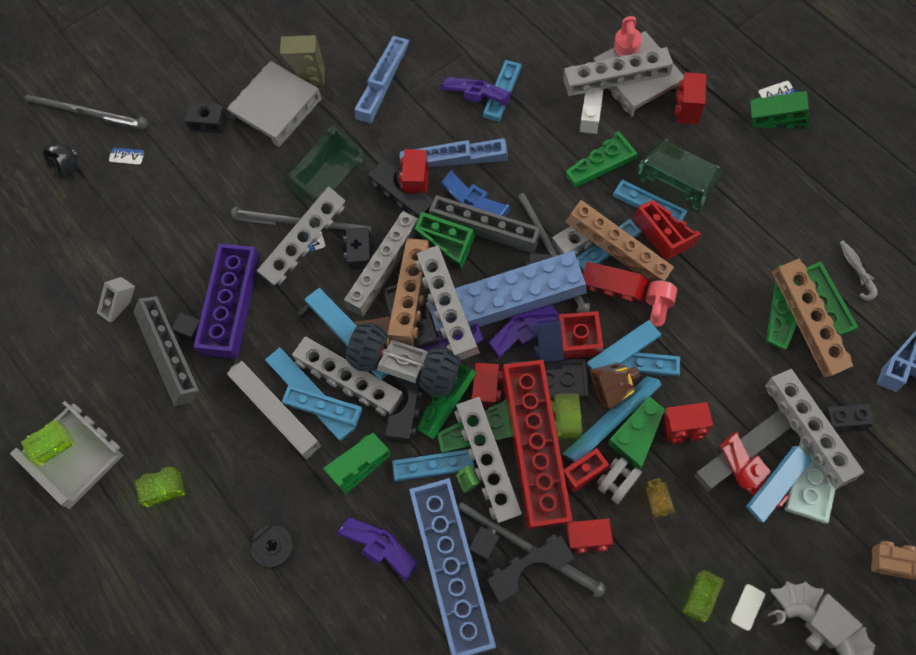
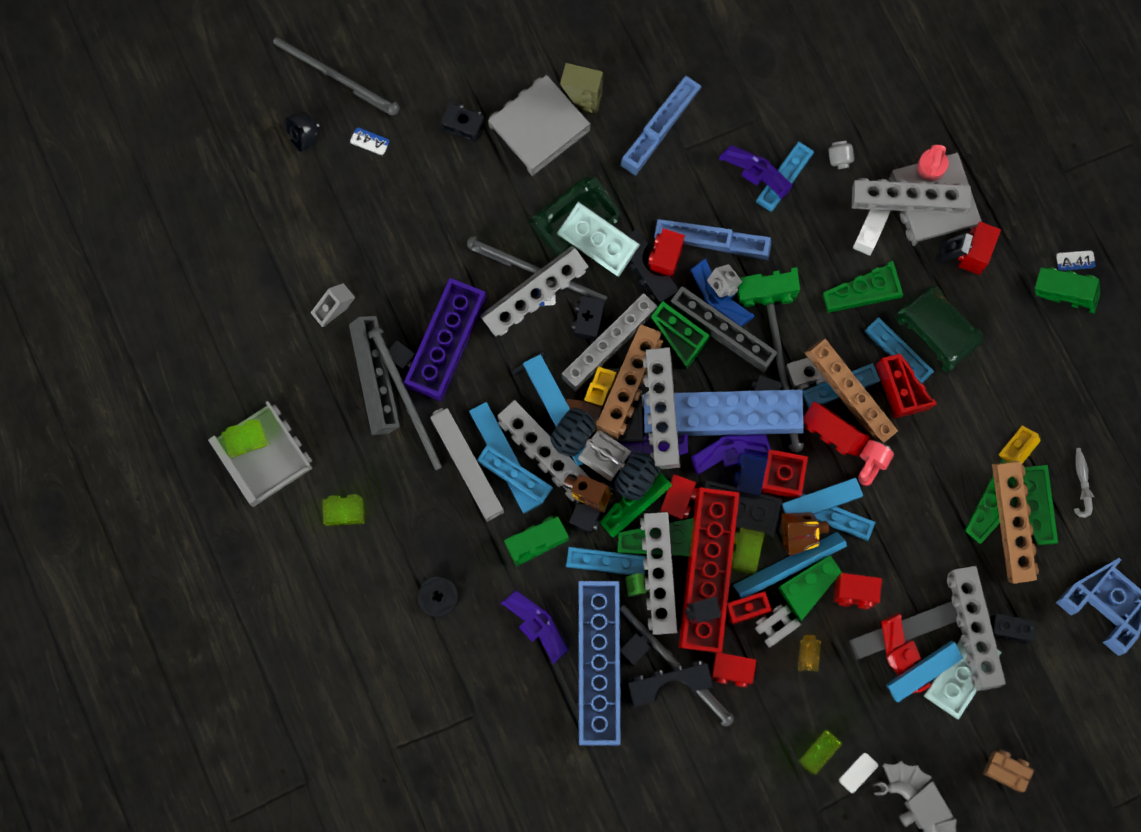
camera: 10 degrees right, 10 degrees up
none -> dark grey bar [369,328,442,471]
none -> light aqua tile [557,202,640,277]
none -> reddish brown torso [564,475,612,512]
none -> yellow slope [584,367,617,407]
none -> black brick [685,597,721,624]
none -> light grey brick [707,264,742,298]
none -> green wedge [737,267,800,307]
none -> light grey head [828,141,854,169]
none -> black plate [935,233,973,264]
none -> yellow slope [999,425,1040,464]

